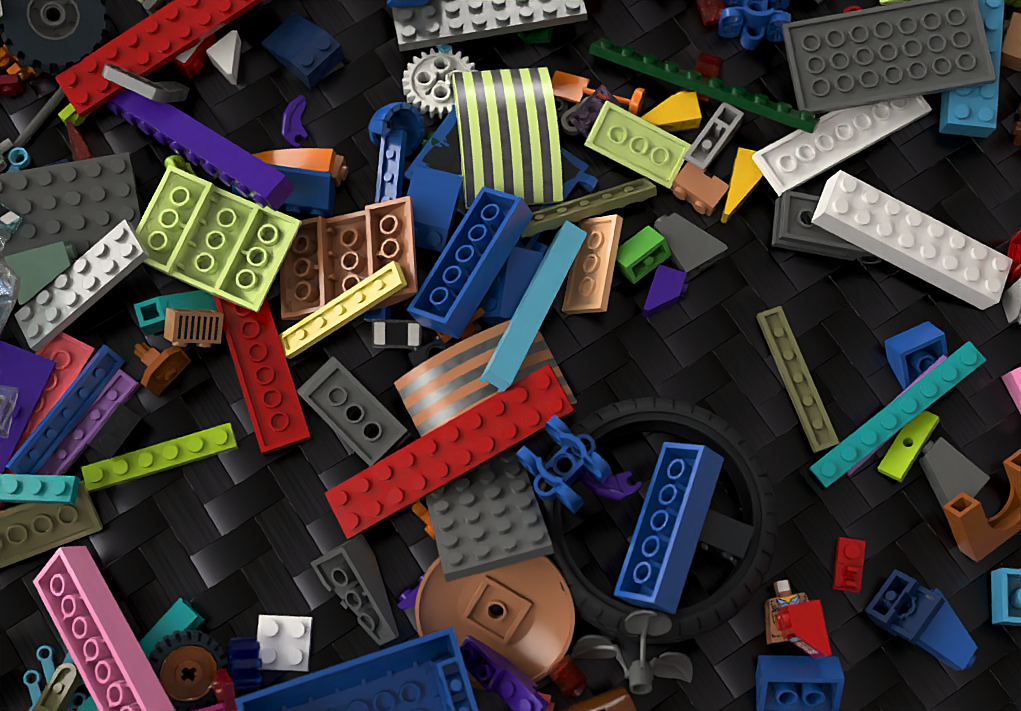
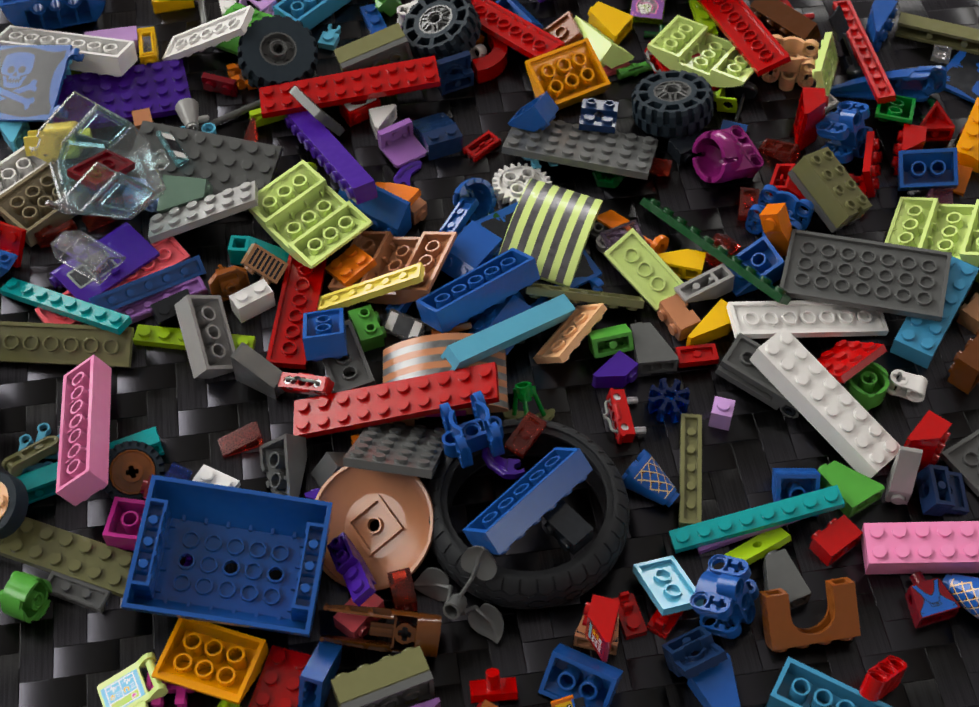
camera: 25 degrees right, 20 degrees down
none -> light grey slope [174,295,235,379]
none -> clear red slope [218,421,264,458]
none -> white brick [229,278,276,323]
none -> dark grey slope [230,342,285,400]
none -> red piece [277,372,334,396]
none -> blue slope [302,308,348,362]
none -> dark grey slope [311,452,347,488]
none -> orange plate [325,244,377,287]
none -> bright green brick [348,304,387,352]
none -> medium lavender bracket [377,118,427,168]
none -> red tile [462,130,501,162]
none -> green plant [503,381,555,421]
none -> clear red plate [505,412,547,459]
none -> red piece [603,388,646,445]
none -> red plate [612,591,648,640]
none -> blue cone [621,449,680,507]
none -> medium azure plate [632,555,704,616]
none -> clear blue gear [648,378,690,423]
none -> red plate [675,343,719,368]
none -> blue piece [690,554,759,639]
none -> lavender brick [708,396,736,431]
none -> blue slope [725,235,785,297]
none -> orange slope [759,203,792,256]
none -> red brick [809,515,863,567]
none -> red plate [817,340,887,383]
none -> bright green slope [817,460,885,518]
none -> bright green brick [844,362,890,411]
none -> white piece [887,369,928,402]

